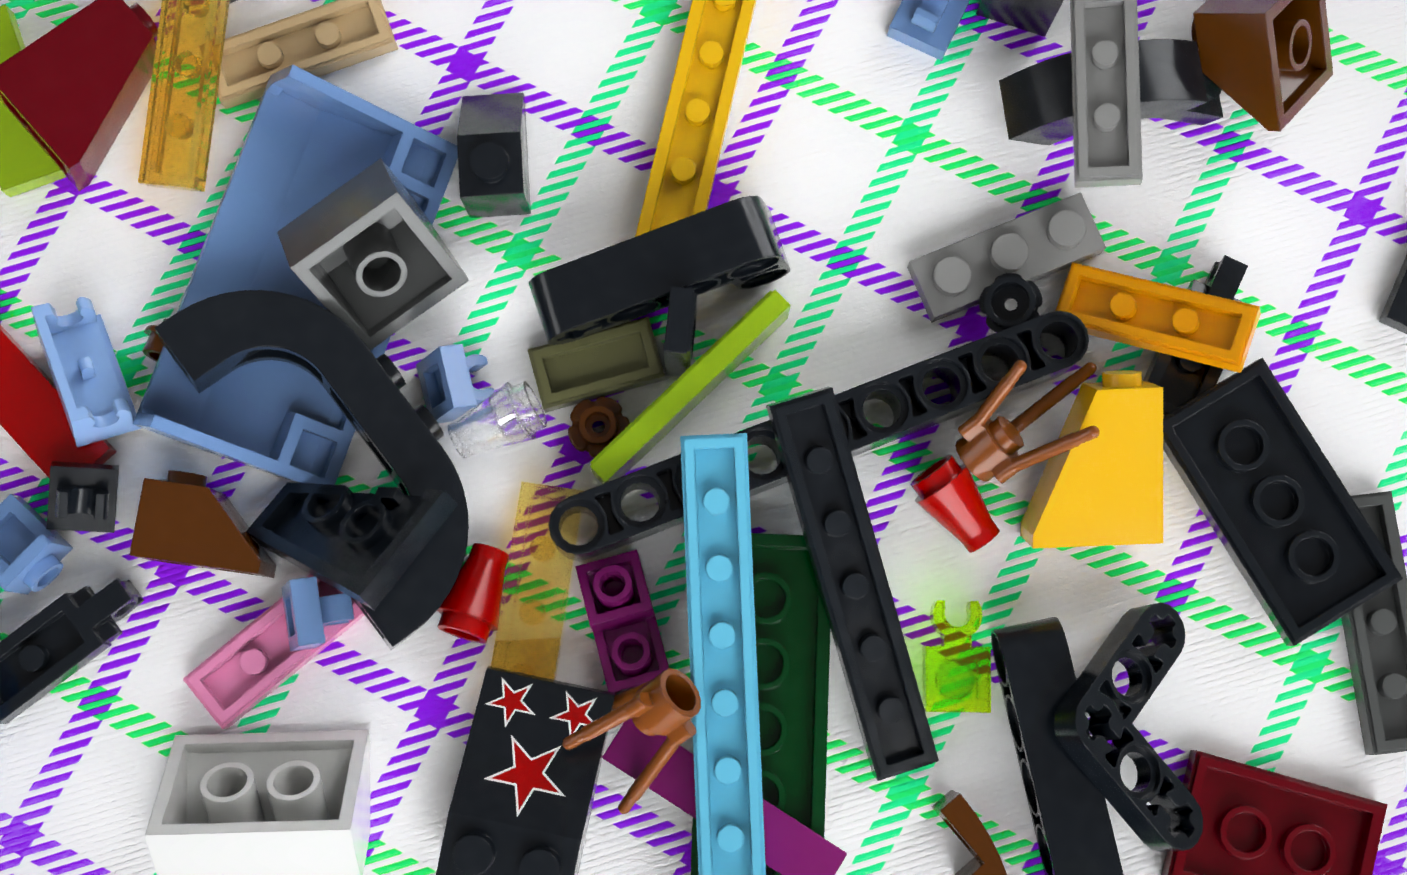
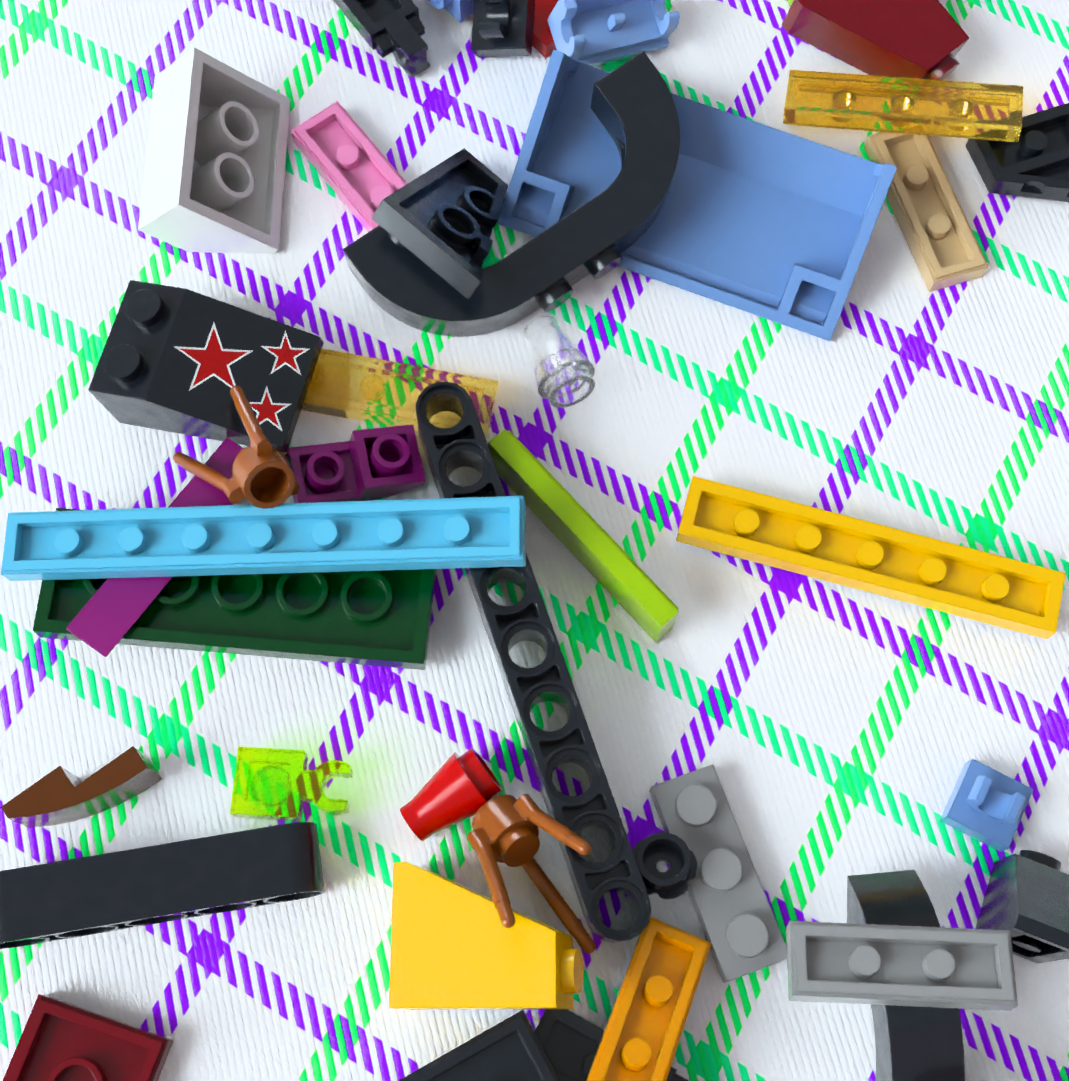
camera: 90 degrees right, 10 degrees down
reddish brown slope [129,470,276,578] -> none
dark grey slope [277,158,469,350] -> none
medium blue tile [281,576,354,652] -> none
medium blue tile [416,344,495,424] -> none
red cone [437,543,510,644] -> none
black slope [457,92,531,218] -> none
olive tile [527,316,666,413] -> none
black beam [528,196,790,345] -> none
reddish brown plate [568,396,630,458] -> none
black tile [663,286,697,377] -> none
black tile [766,386,939,781] -> none
black beam [1053,602,1203,851] -> none

